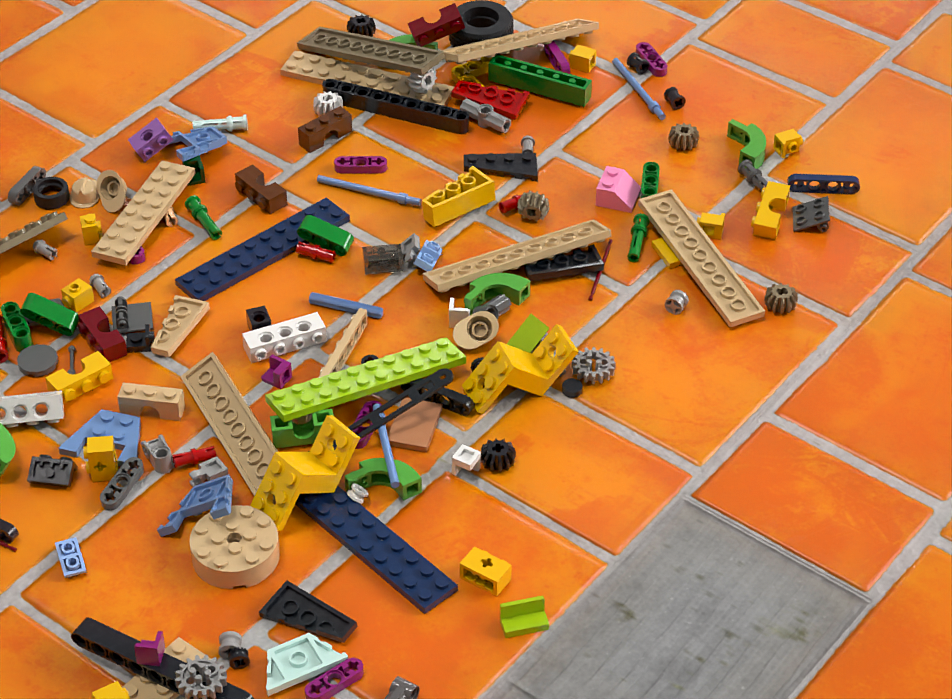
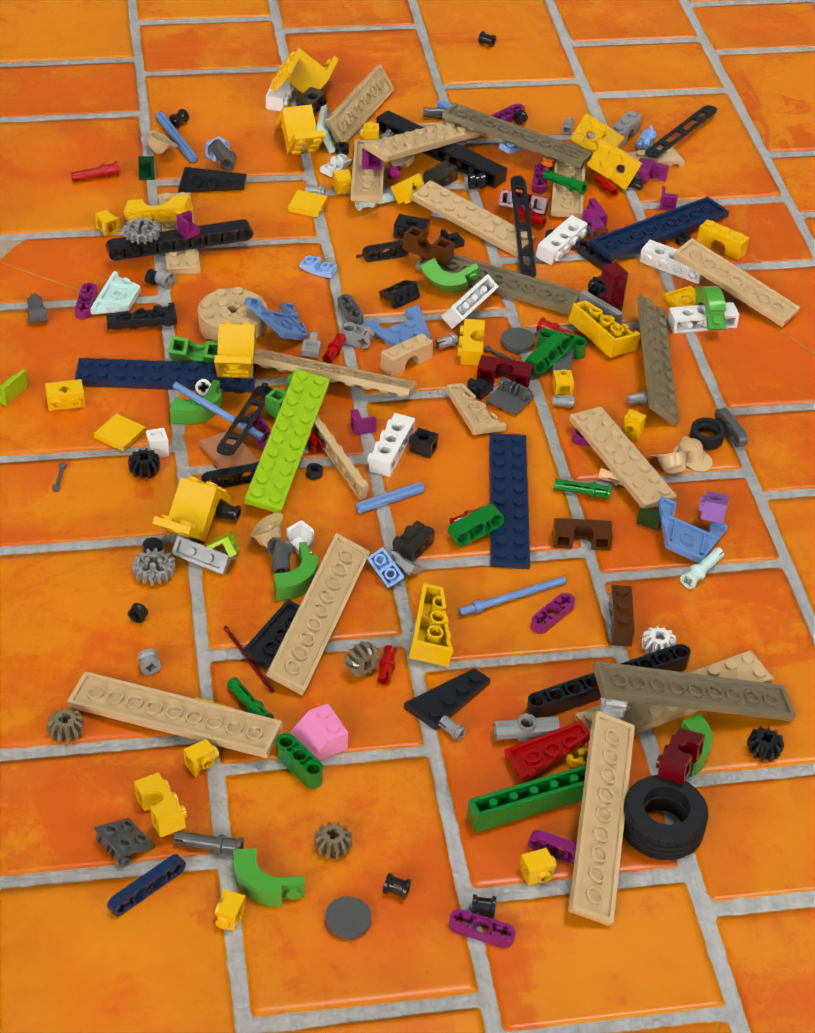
camera: 130 degrees right, 0 degrees up
yellow brick [83,435,118,482] -> none
medium blue bar [612,58,666,120] -> none
none -> dark grey hinge [52,462,67,492]
none -> yellow tile [94,413,146,452]
none -> black bush [128,603,148,623]
none -> bright green arch [168,336,218,363]
none -> dark grey tile [325,897,371,940]
none -> light grey pin [435,333,458,350]

